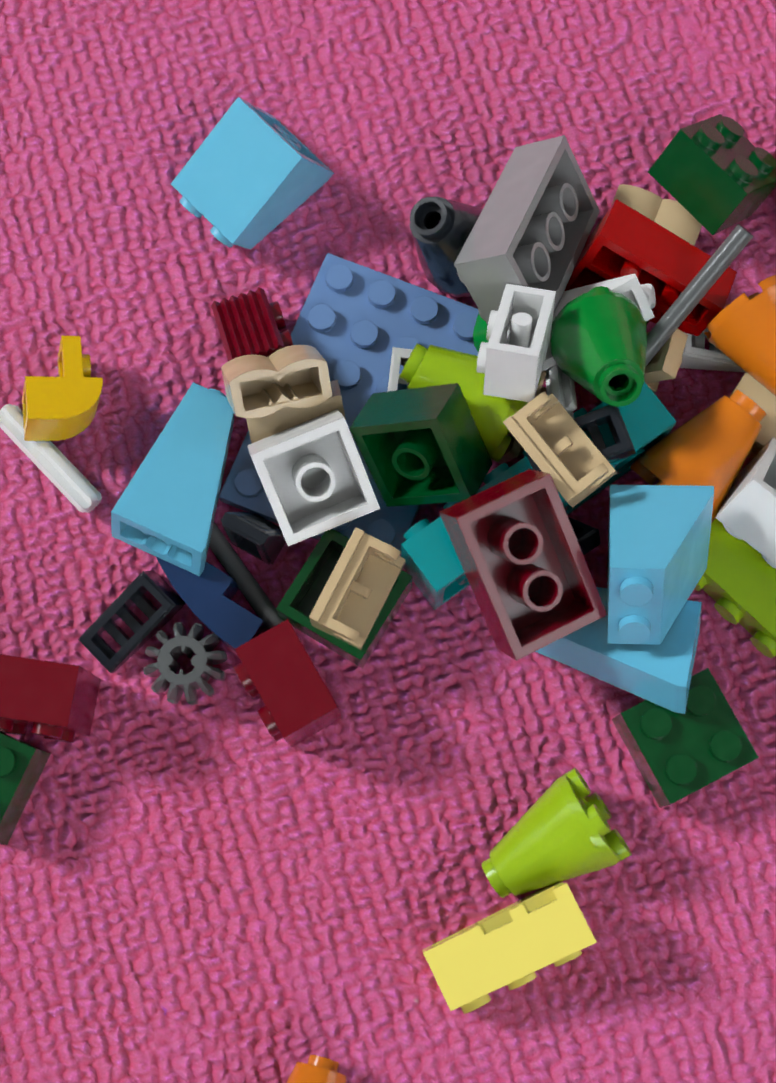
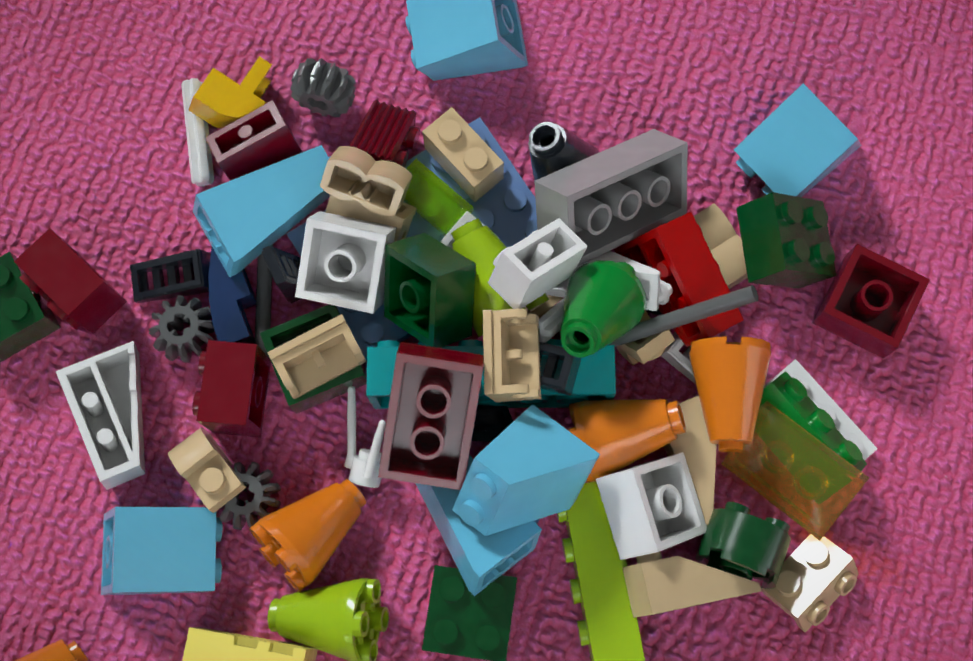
camera: 35 degrees right, 0 degrees up
none -> white wedge [56,341,145,490]
none -> medium azure slope [101,507,223,595]
none -> tan brick [168,427,246,513]
none -> dark red brick [206,100,302,181]
none -> dark grey gear [219,462,281,530]
none -> orange cone [249,479,366,592]
none -> dark grey gear [290,58,356,117]
none -> white plant [344,386,386,488]
none -> clear neon green tile [404,158,474,236]
none -> tan brick [422,107,504,202]
none -> medium azure slope [734,83,862,197]

